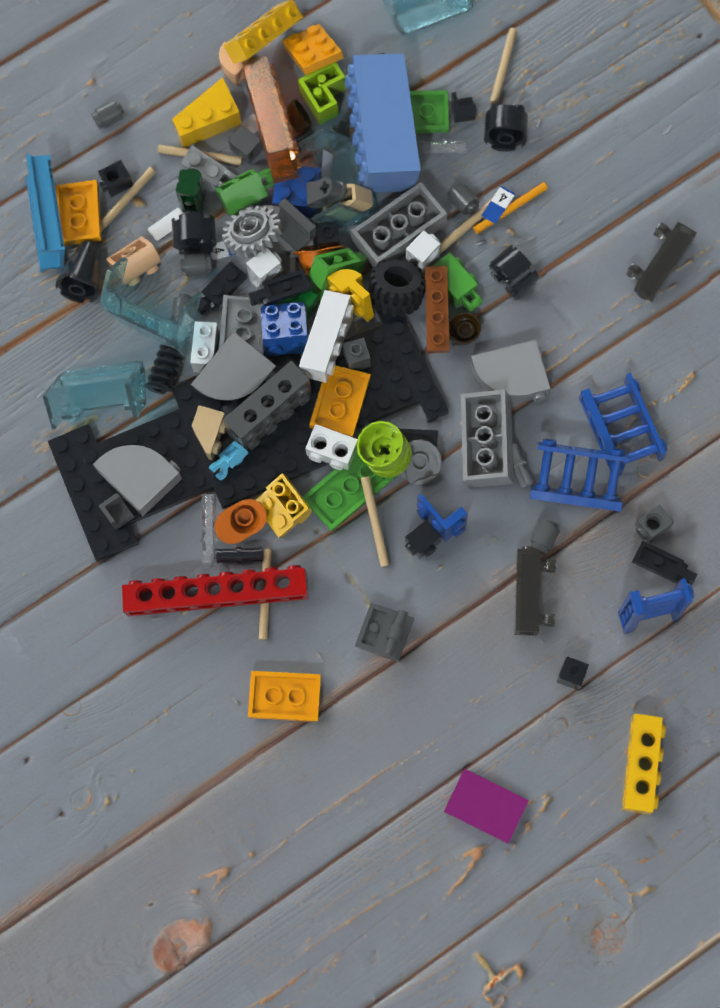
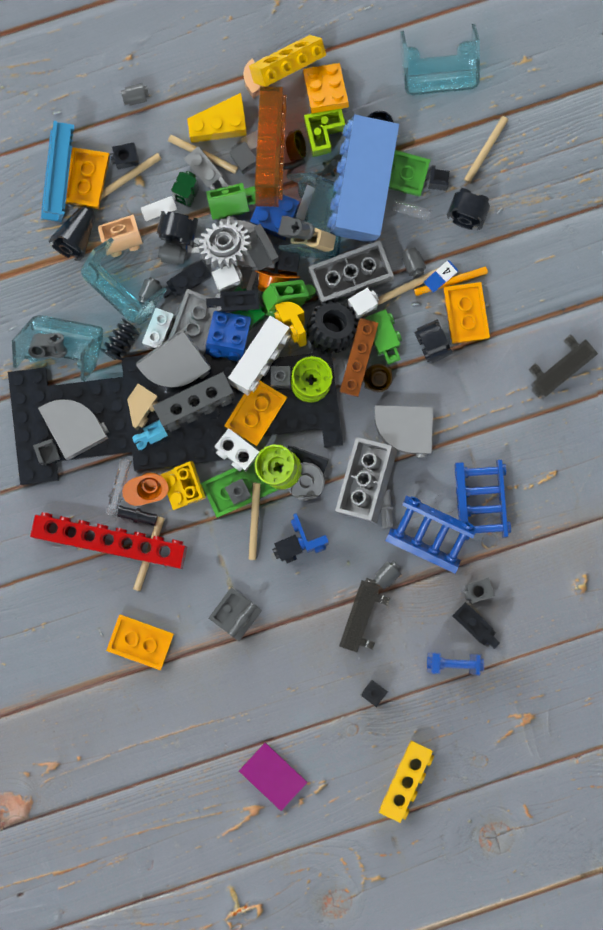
camera: 15 degrees right, 10 degrees up
none -> dark grey piece [28,333,67,359]
none -> dark grey brick [225,478,251,506]
none -> lime wheel [290,356,332,403]
none -> light orange plate [443,282,490,344]

